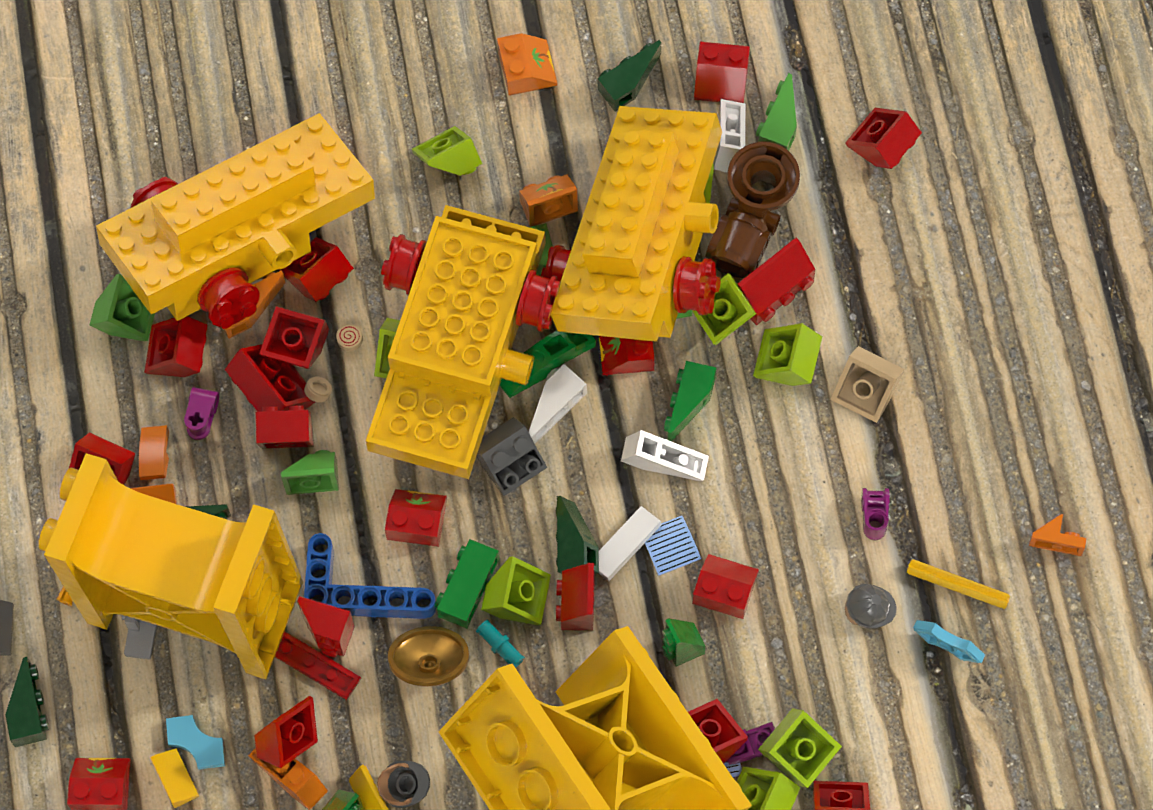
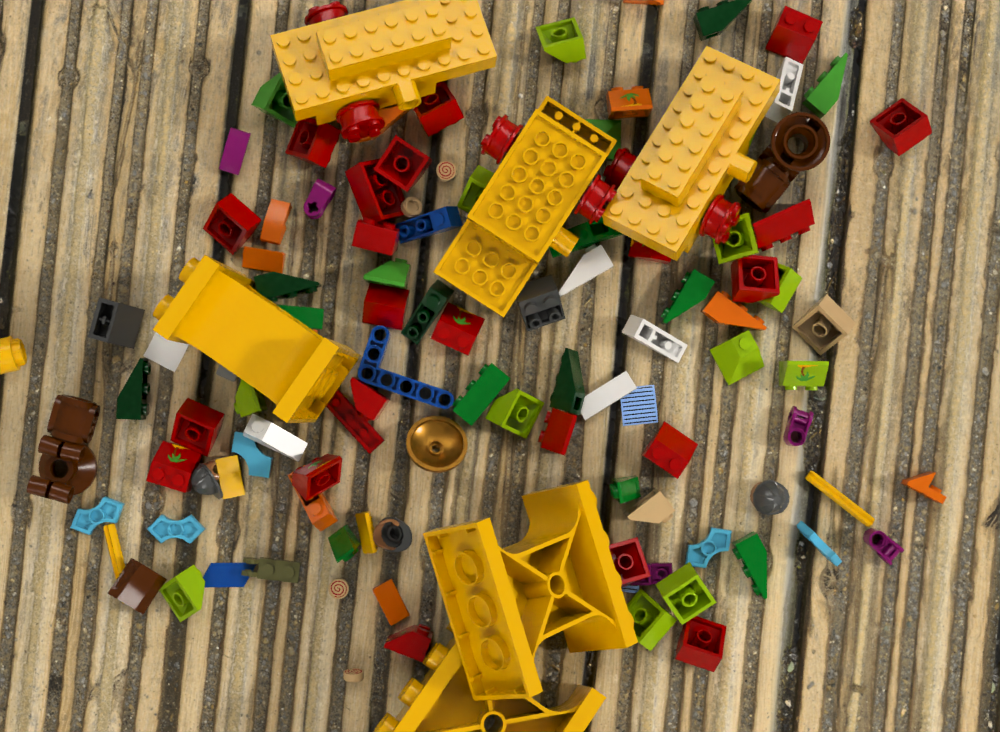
camera: 10 degrees right, 20 degrees up
teal pin [476,619,525,668] -> none
none -> white sticker [143,332,189,372]
none -> red slope [170,398,225,457]
none -> dark grey piece [191,460,223,499]
none -> magenta slope [219,127,251,175]
none -> lime slope [234,380,268,417]
none -> white slope [243,414,308,462]
none -> red slope [362,283,410,330]
none -> blue slope [395,206,463,244]
none -> dark green slope [401,280,454,345]
none -> tan slope [624,488,675,523]
none -> medium azure tile [685,527,732,568]
none -> orange slope [700,291,767,331]
none -> lime slope [709,330,764,386]
none -> red slope [731,255,780,303]
none -> green slope [732,531,767,600]
none -> lime slope [779,361,829,390]
none -> magenta piece [863,528,904,566]

